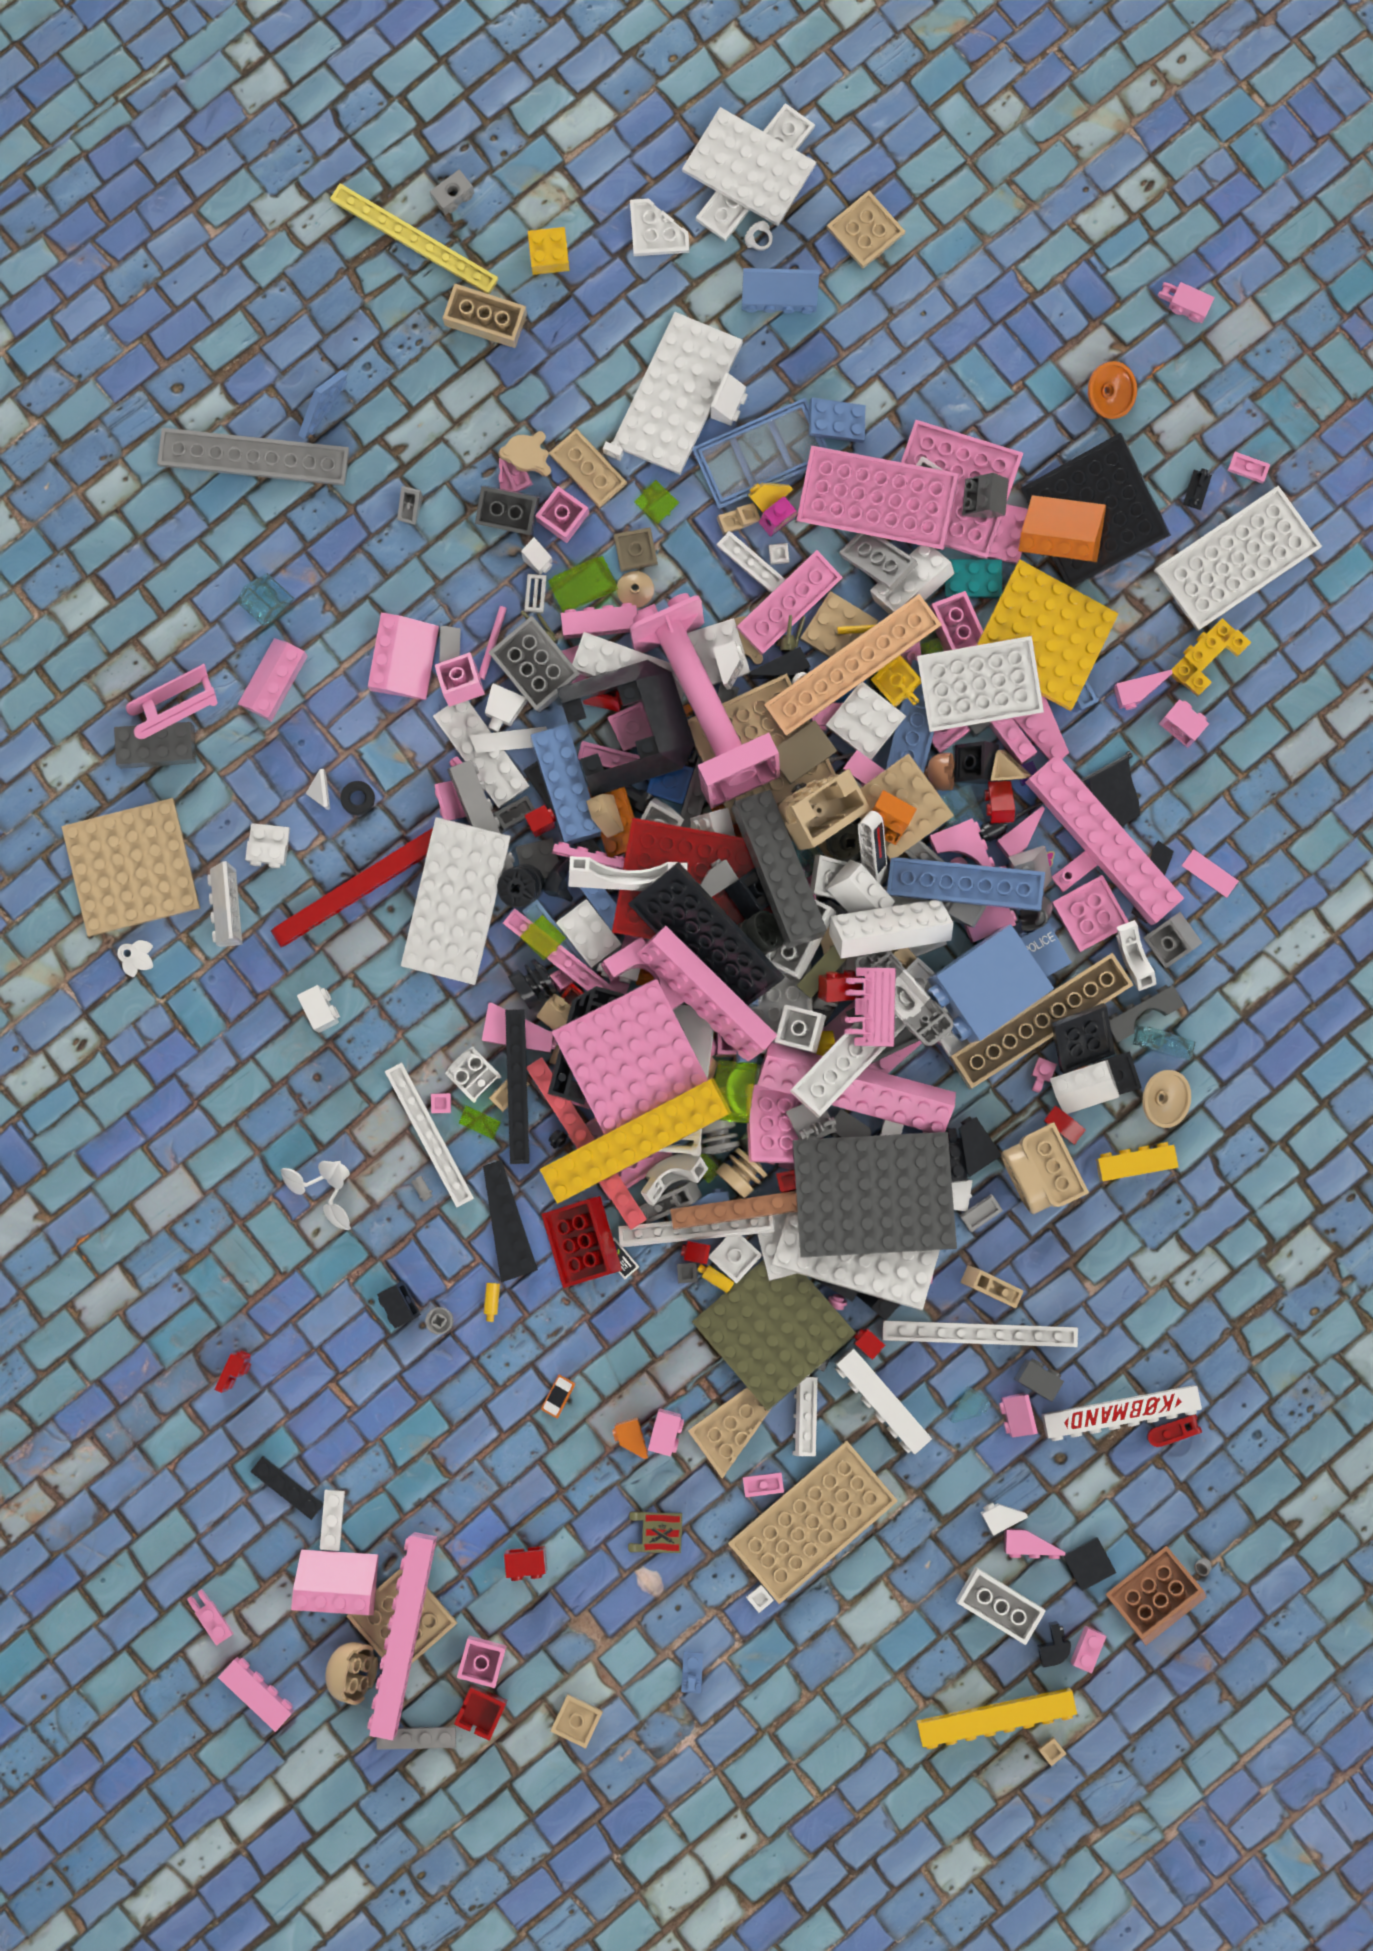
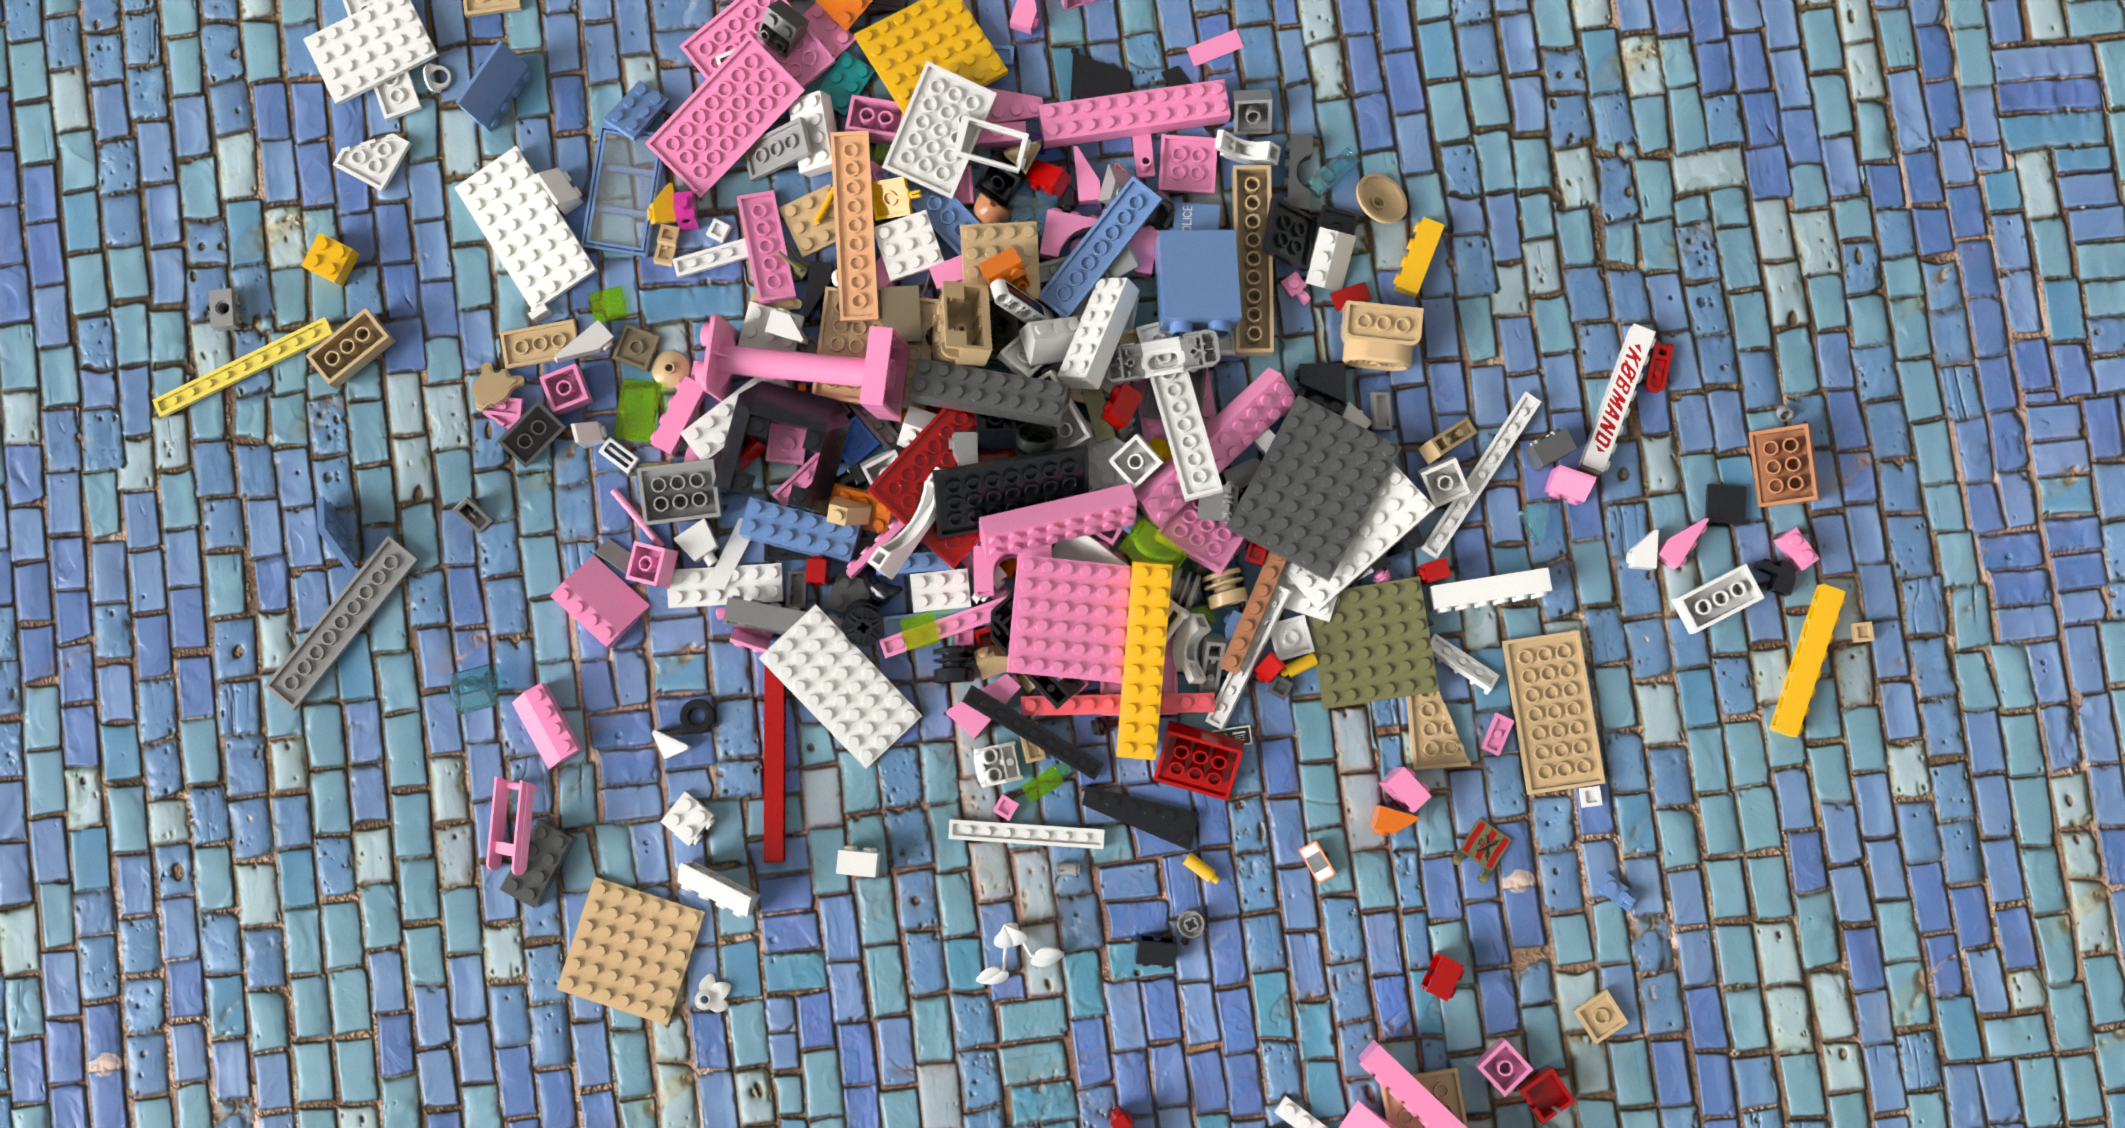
camera: 55 degrees left, 0 degrees up
bright pink hinge [845,968,896,1047] -> none
none -> white slope [554,320,614,363]
none -> white window [952,115,1031,173]
none -> white slope [1417,456,1470,508]

